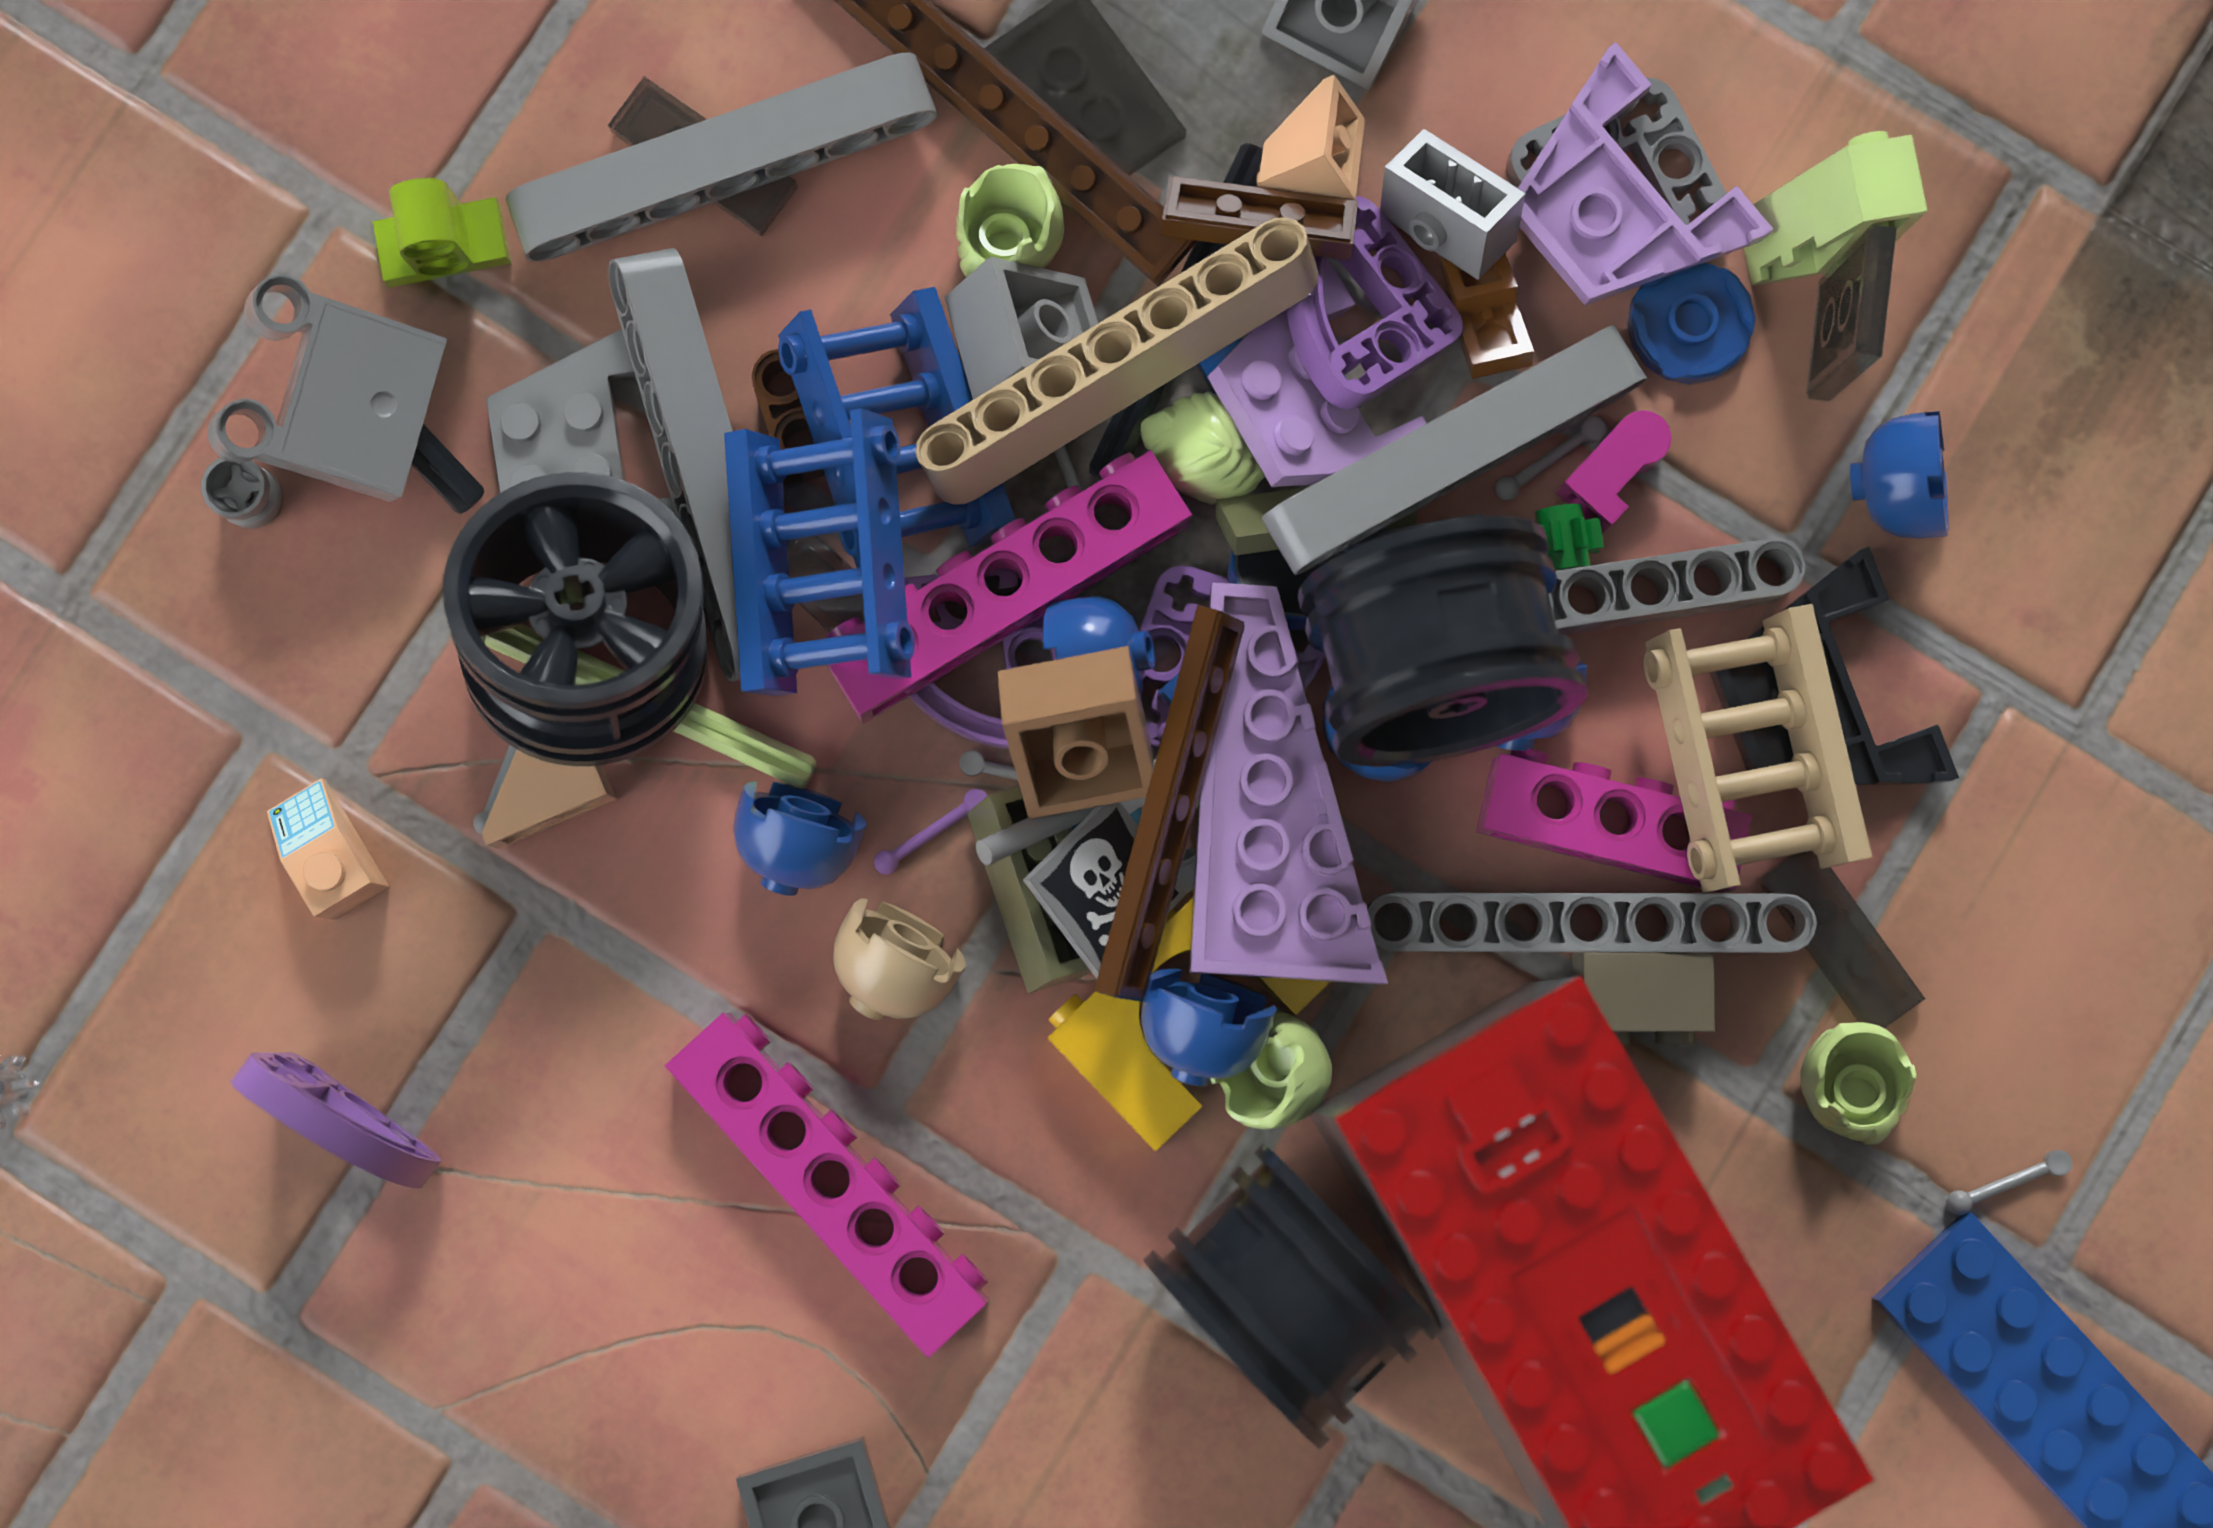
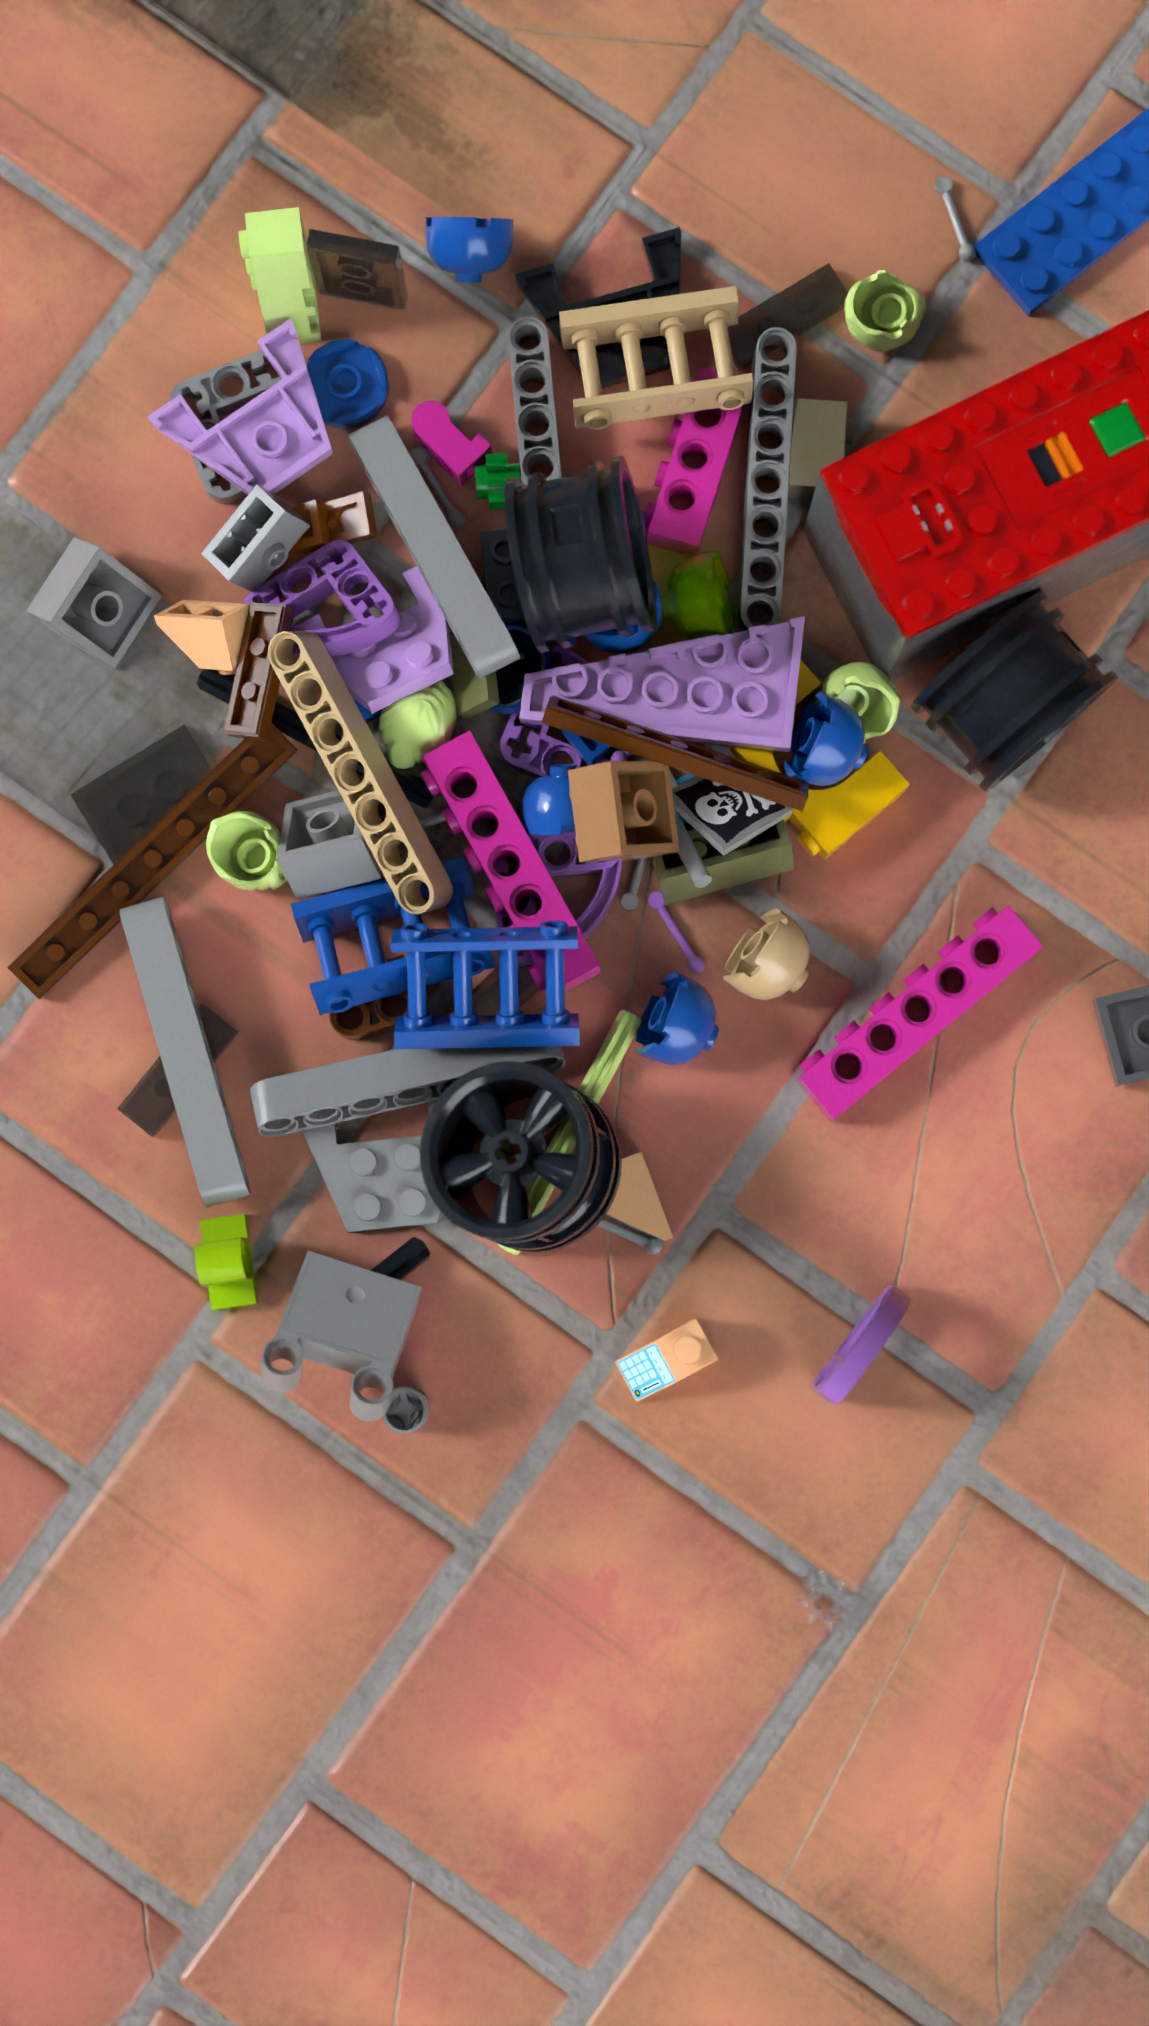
camera: 80 degrees left, 0 degrees up
none -> clear neon green cylinder [660,551,735,640]

